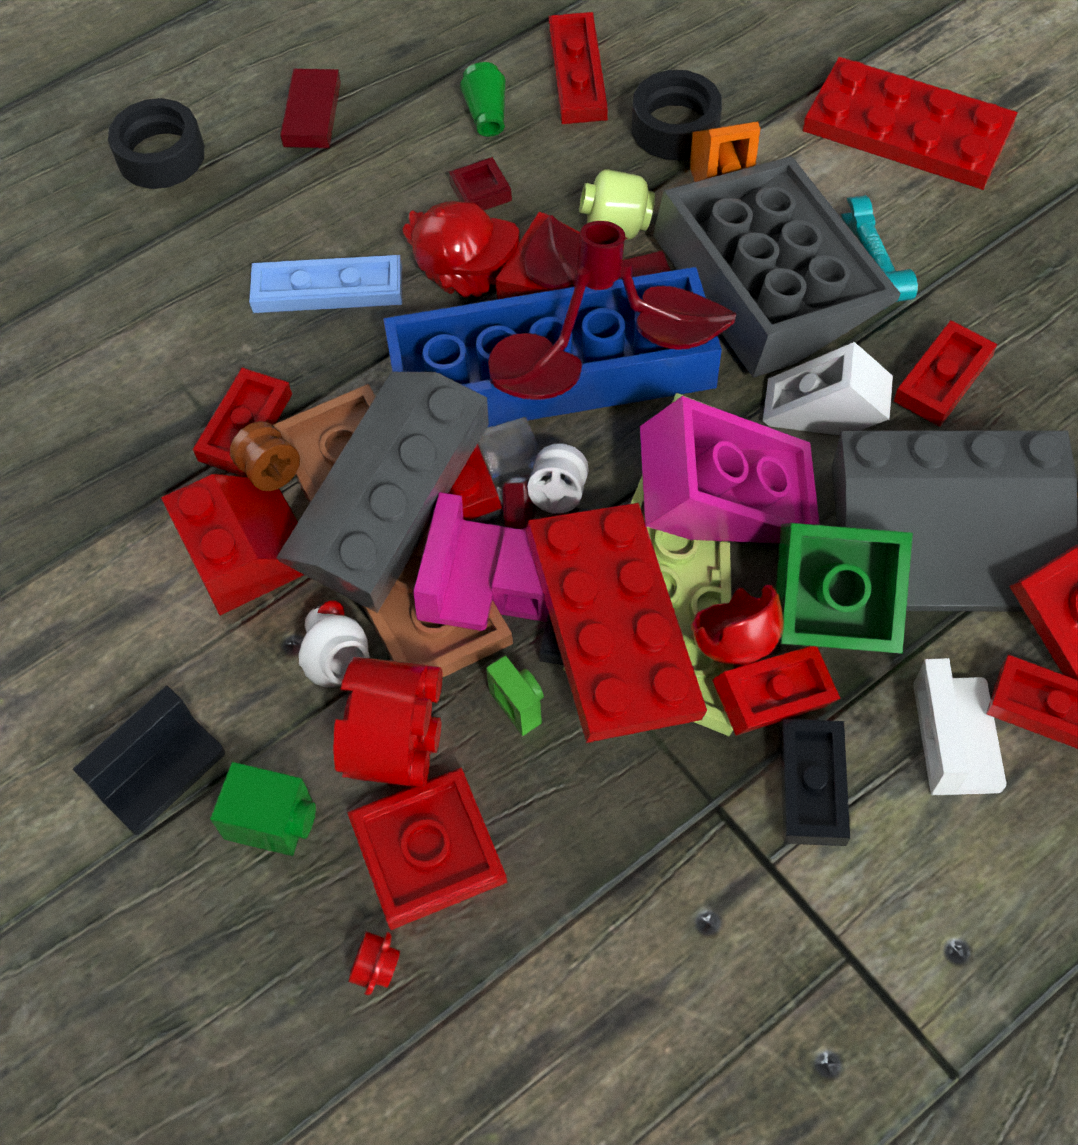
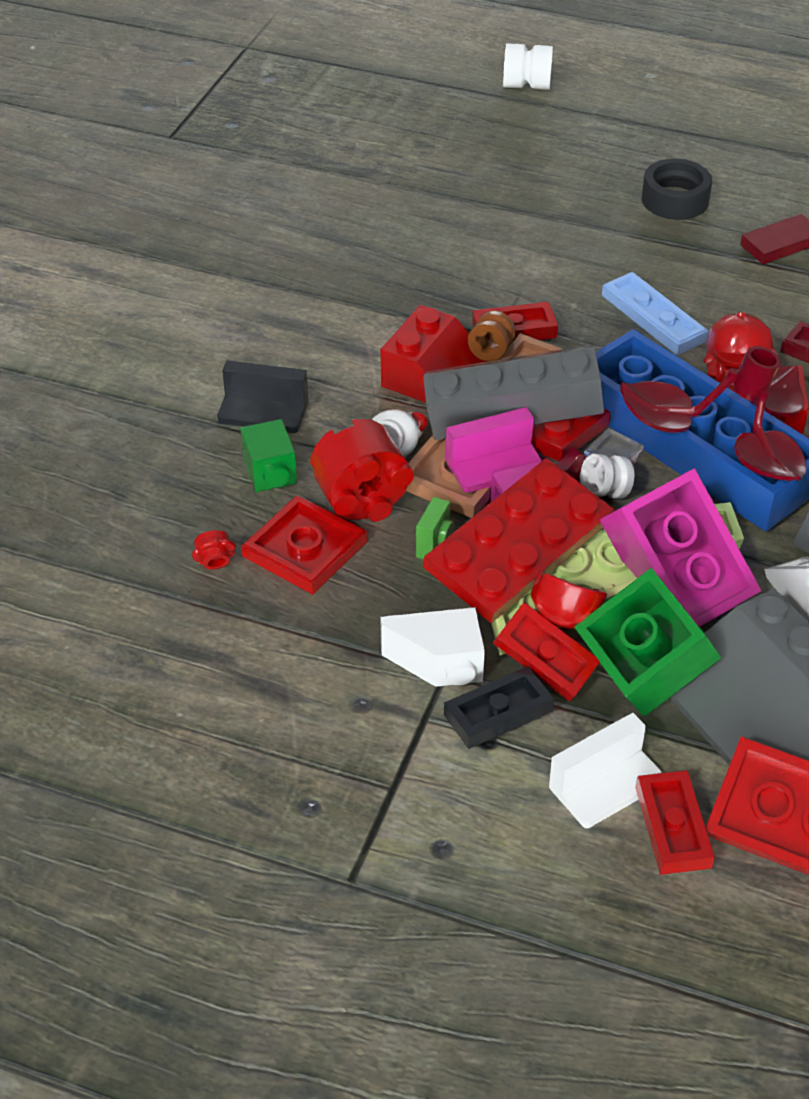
camera: 55 degrees right, 15 degrees down
none -> white slope [380,607,485,687]

